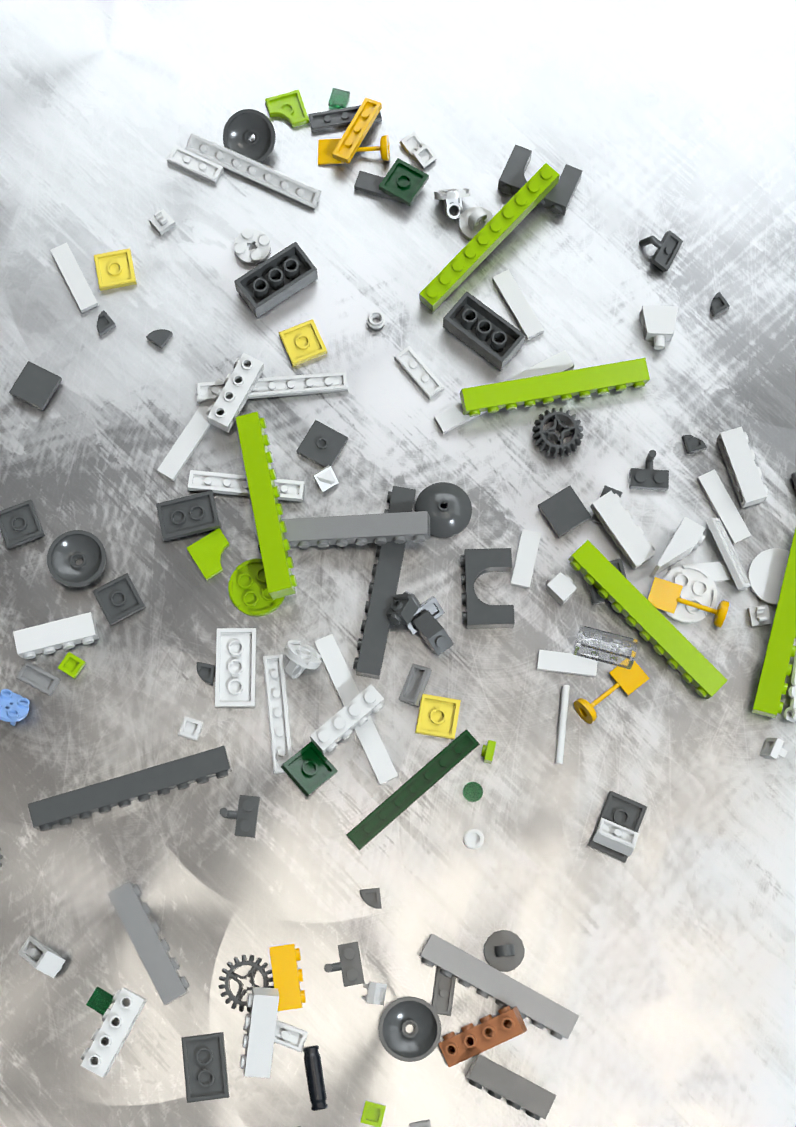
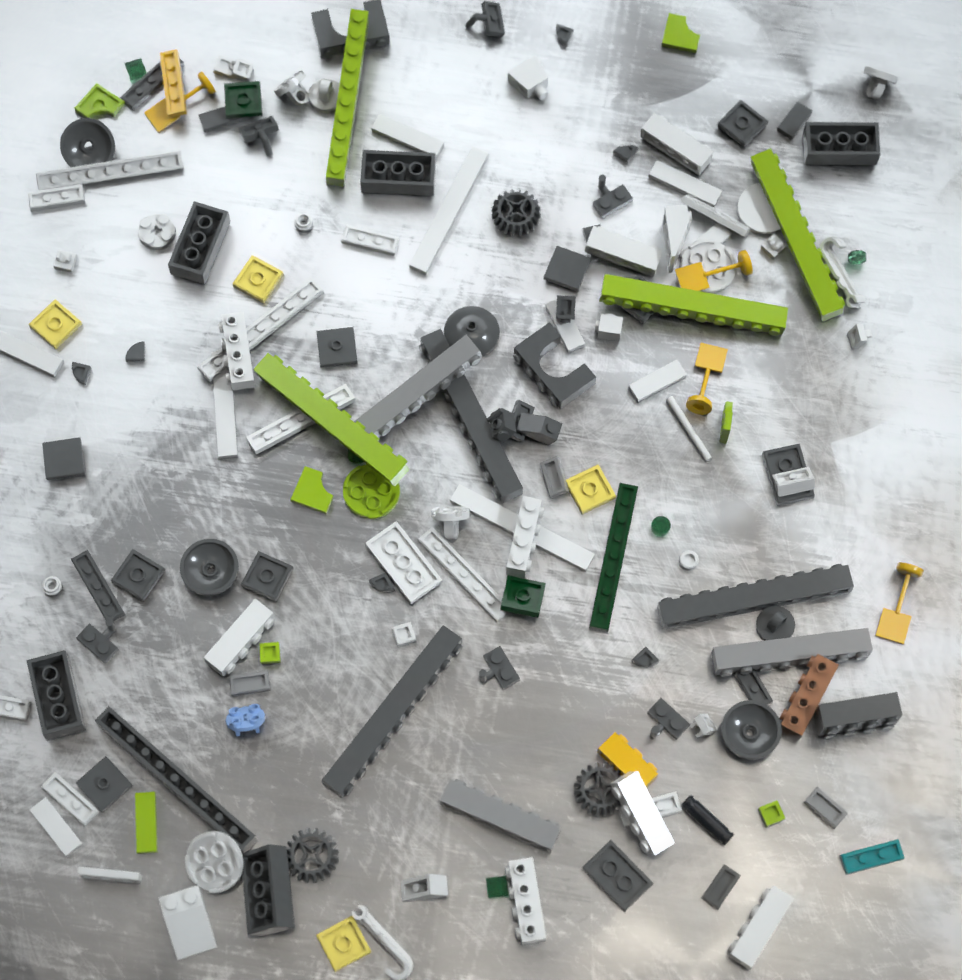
camera: 35 degrees left, 5 degrees down
dark grey plate [156,490,221,541] -> none
white tile [312,465,339,492] -> none
lime brick [460,358,650,417] -> none
lime plate [481,740,496,764] -> none
clear brick [573,625,638,670] -> none
none -> dark grey plate [239,115,279,156]
none -> dark grey bracket [556,295,576,323]
none -> dark grey brick [657,564,854,630]
none -> lime tile [719,401,733,444]
none -> yellow piece [875,562,924,644]

